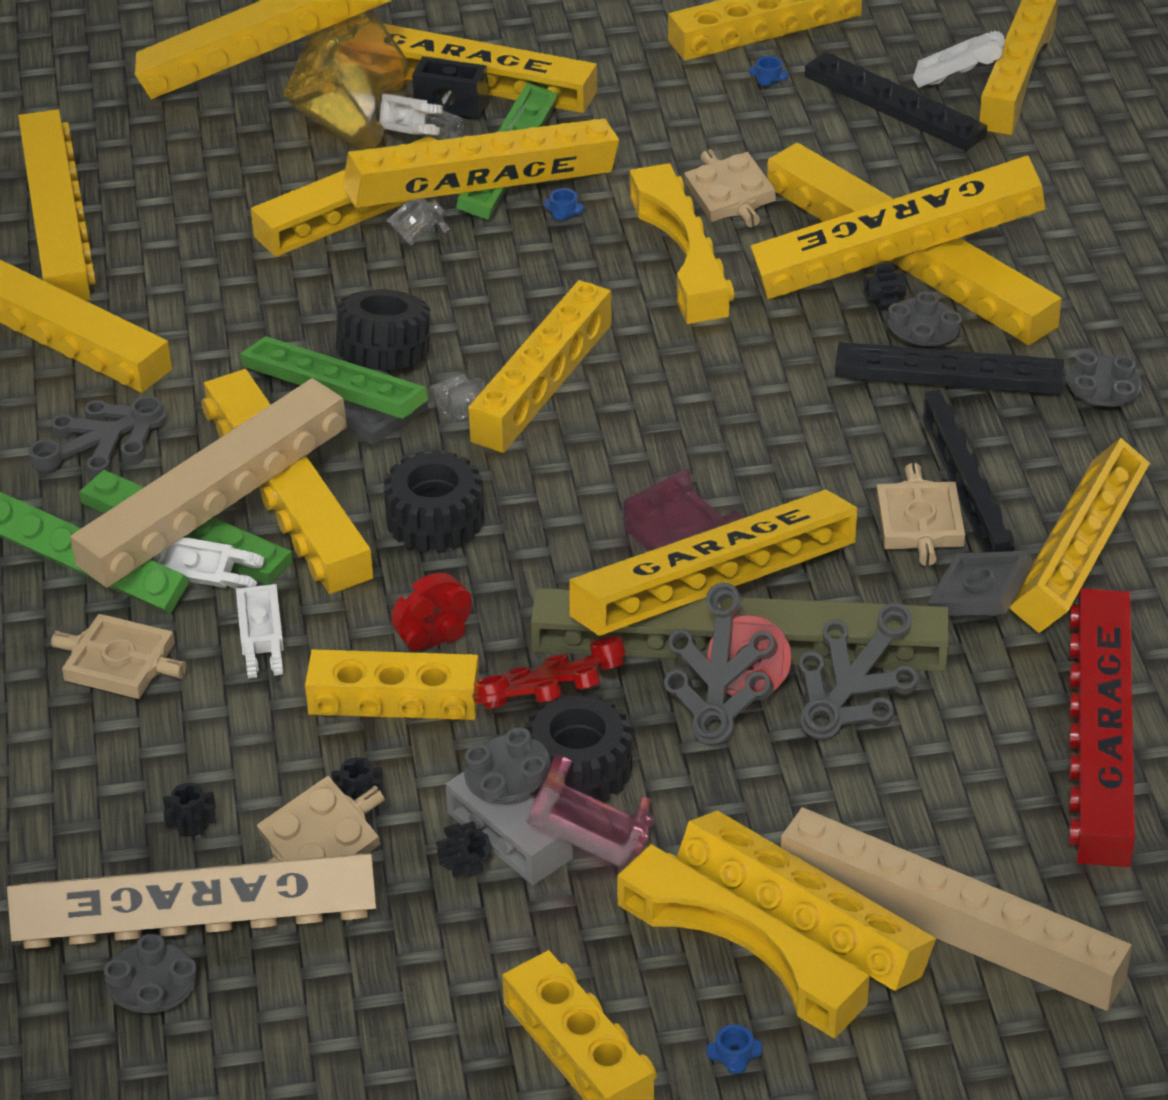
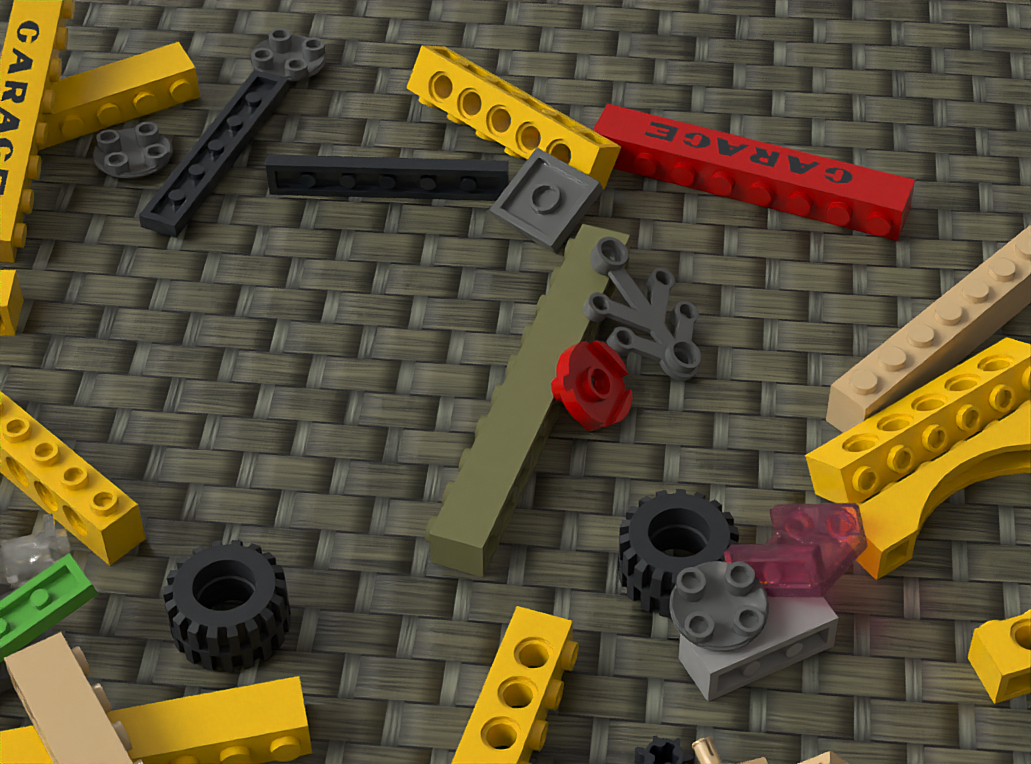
camera: 75 degrees left, 5 degrees up
red plate [391,573,472,651] -> none
black gear [435,821,492,878] -> none
red plant [472,636,626,709] -> none
yellow brick [569,490,857,636] -> none
clear pink panel [624,469,745,551] -> none
dark grey plant [664,583,778,746] -> none
black gear [863,262,906,309] -> none
tan plate [876,463,965,566] -> none

